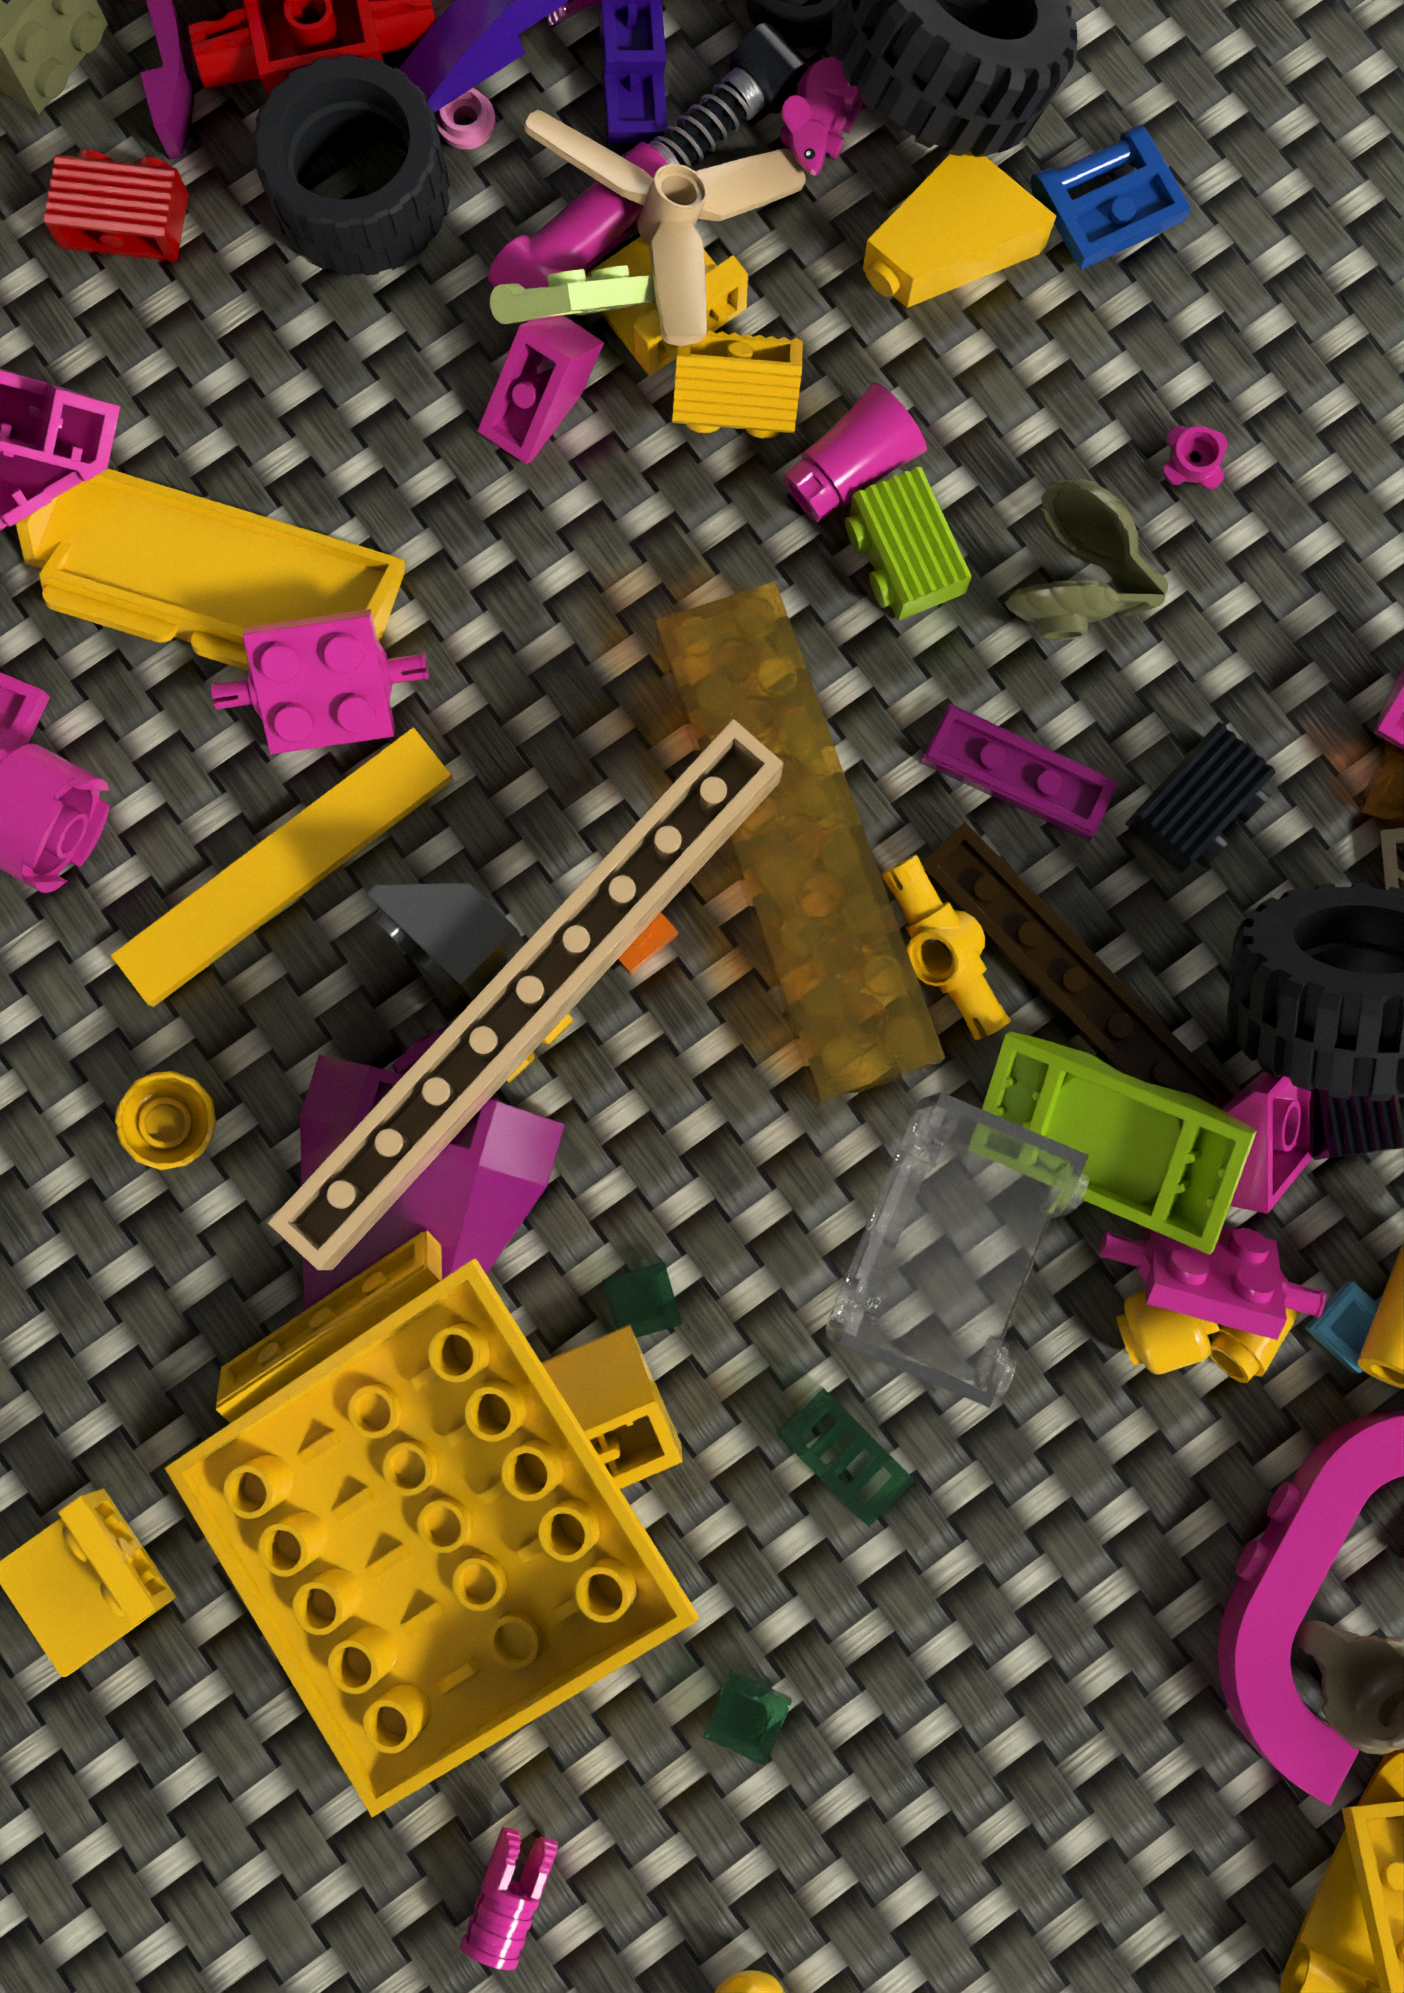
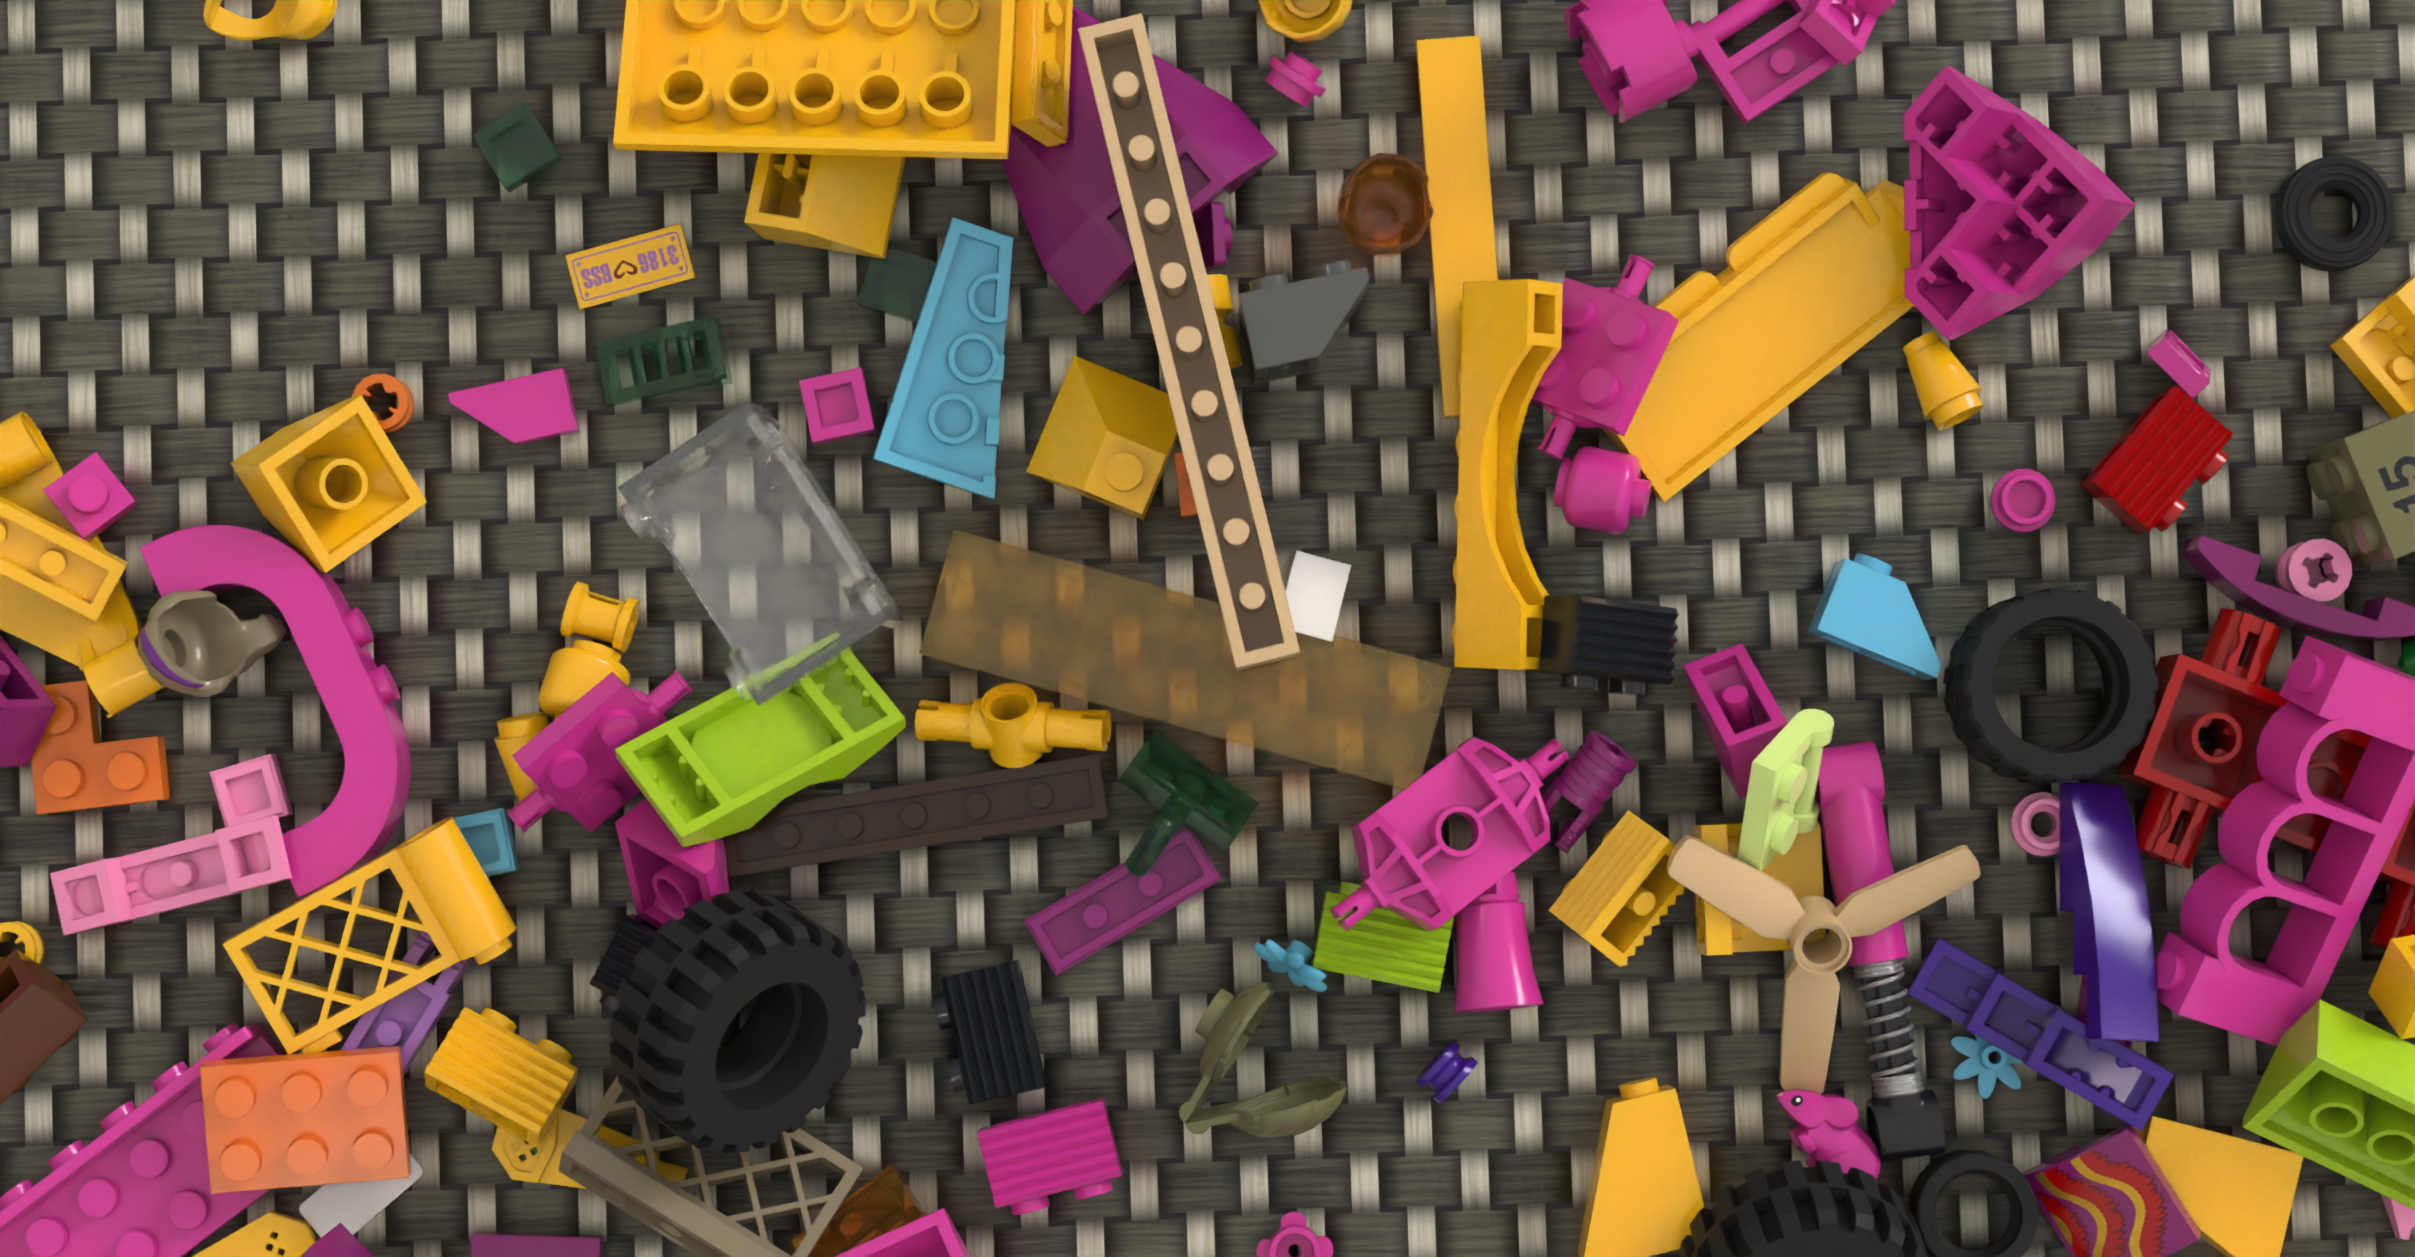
camera: 125 degrees right, 5 degrees up
none -> dark pink plate [43,452,138,542]
none -> yellow slope [230,395,427,573]
none -> orange bush [352,374,414,433]
none -> dark pink tile [448,368,580,445]
none -> yellow bush [560,581,641,654]
none -> yellow sticker [565,224,695,310]
none -> dark pink plate [799,367,877,445]
none -> medium azure wing [872,217,1013,500]
none -> dark pink brick [977,1097,1123,1215]
none -> yellow slope [1026,355,1178,521]
none -> clear green plate [1119,730,1259,877]
none -> medium azure plant [1254,939,1327,992]
none -> dark pink plate [1265,51,1326,107]
none -> white sticker [1285,550,1351,642]
none -> dark pink plate [1330,737,1570,931]
none -> clear orange hair [1336,153,1434,257]
none -> dark purple bush [1415,1040,1478,1104]
none -> yellow arch [1451,279,1563,670]
none -> black brick [1539,595,1679,696]
none -> magenta hinge [1541,730,1637,854]
none -> dark pink head [1554,446,1652,535]
none -> medium azure slope [1807,553,1941,680]
none -> yellow cone [1902,331,1984,431]
none -> medium azure plant [1950,1035,2023,1099]
none -> dark pink plate [1990,469,2056,533]
none -> dark pink tile [2147,329,2211,399]
none -> bright pink wheel [2274,539,2352,602]

